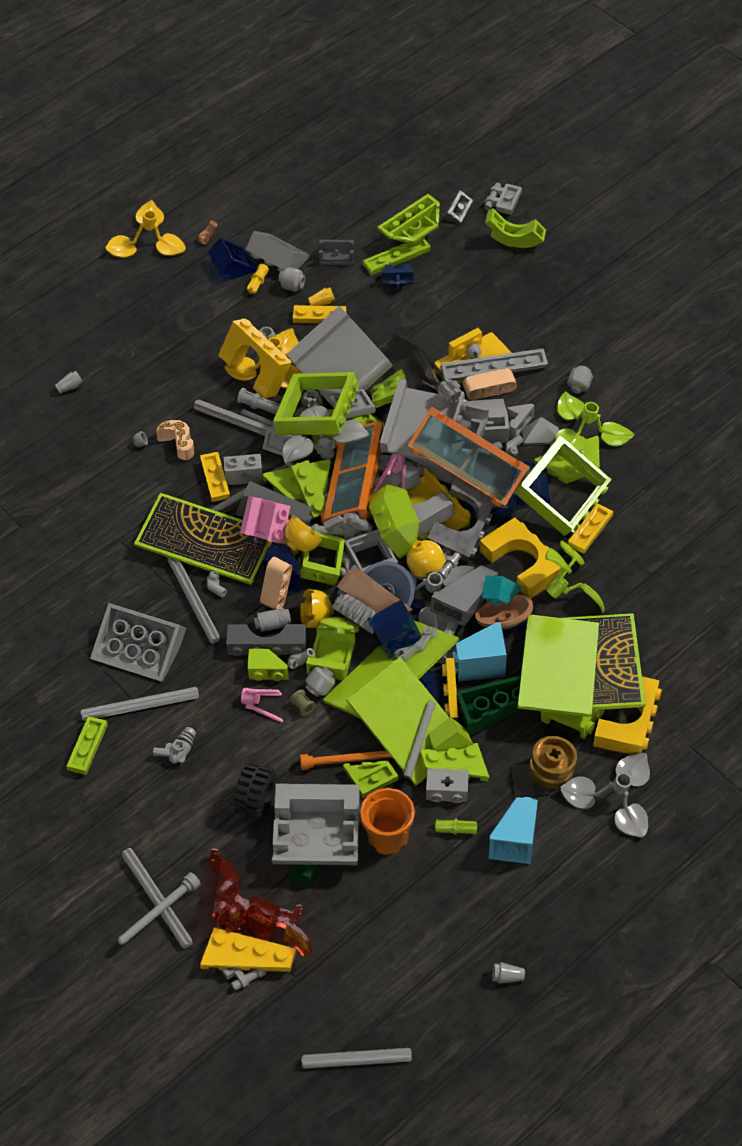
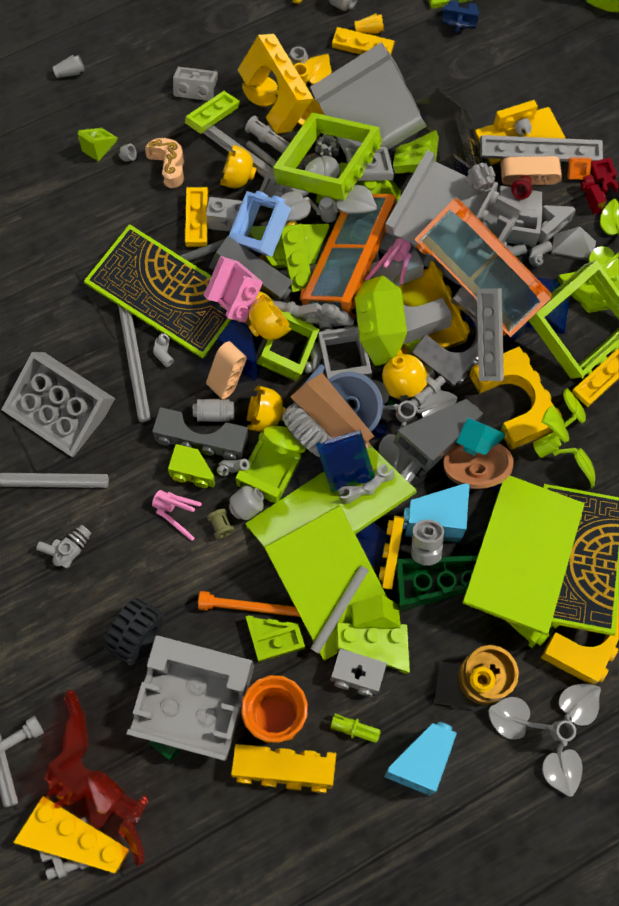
camera: 10 degrees right, 15 degrees up
none -> lime slope [78,128,118,162]
none -> light grey bracket [173,67,218,101]
none -> lime plate [185,91,240,133]
none -> yellow cylinder [220,144,256,188]
none -> light blue window [229,191,291,257]
none -> yellow wedge [231,744,336,793]
none -> light grey wheel [411,520,444,565]
none -> yellow plate [470,667,495,693]
none -> light grey hinge [477,288,504,381]
none -> dark red cone [511,176,532,199]
none -> orange tile [567,157,591,180]
none -> dark red plate [580,174,606,215]
none -> dark red plate [590,157,619,195]

